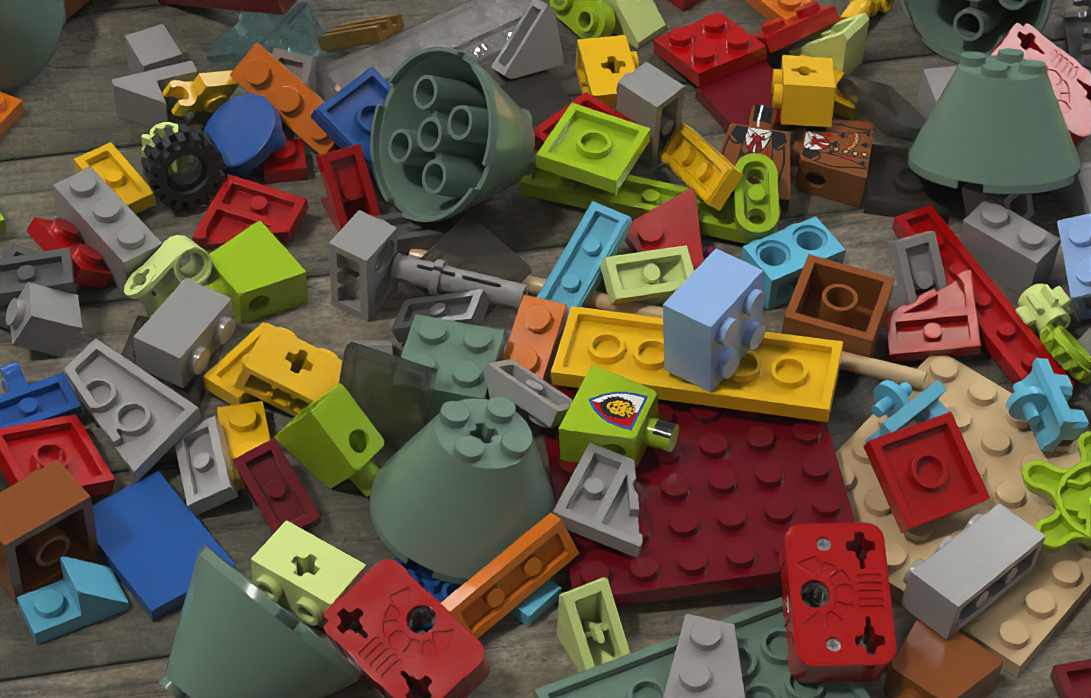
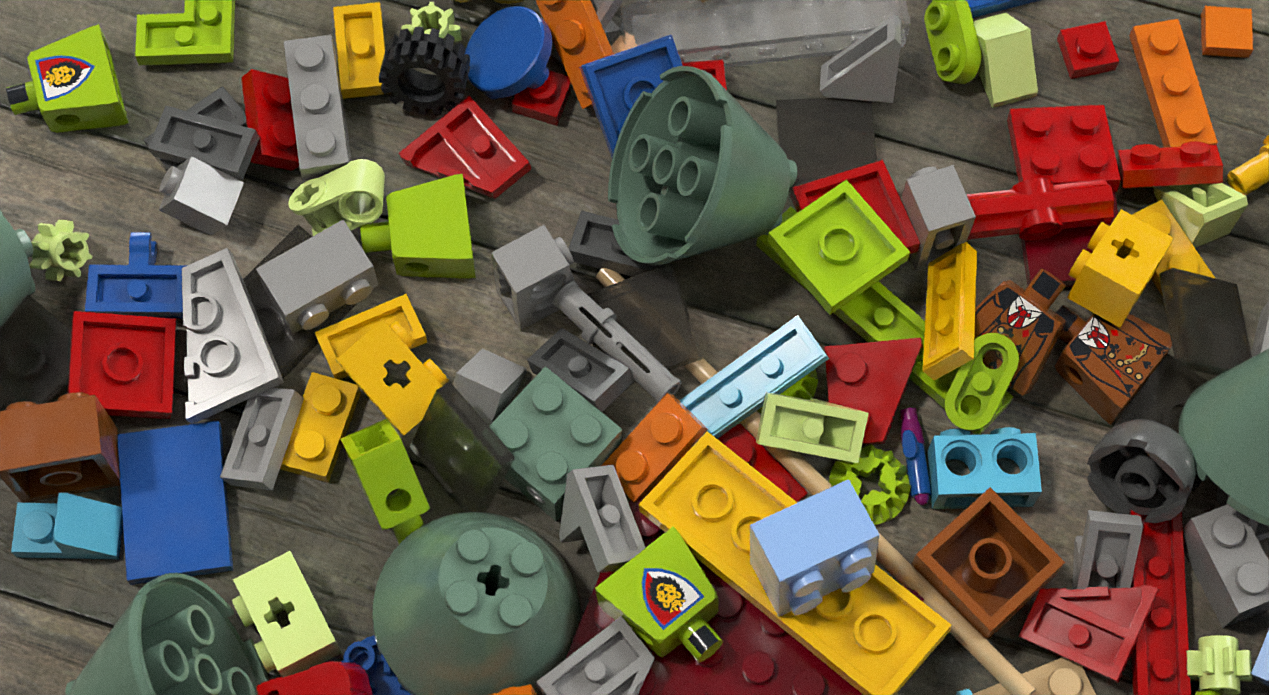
camera: 30 degrees right, 20 degrees up
dark red plate [232,437,321,535] -> none
red slope [316,144,381,232] -> none
yellow brick [576,35,639,110] -> none
none -> red piece [966,178,1114,241]
none -> dark grey cylinder [1087,419,1196,523]

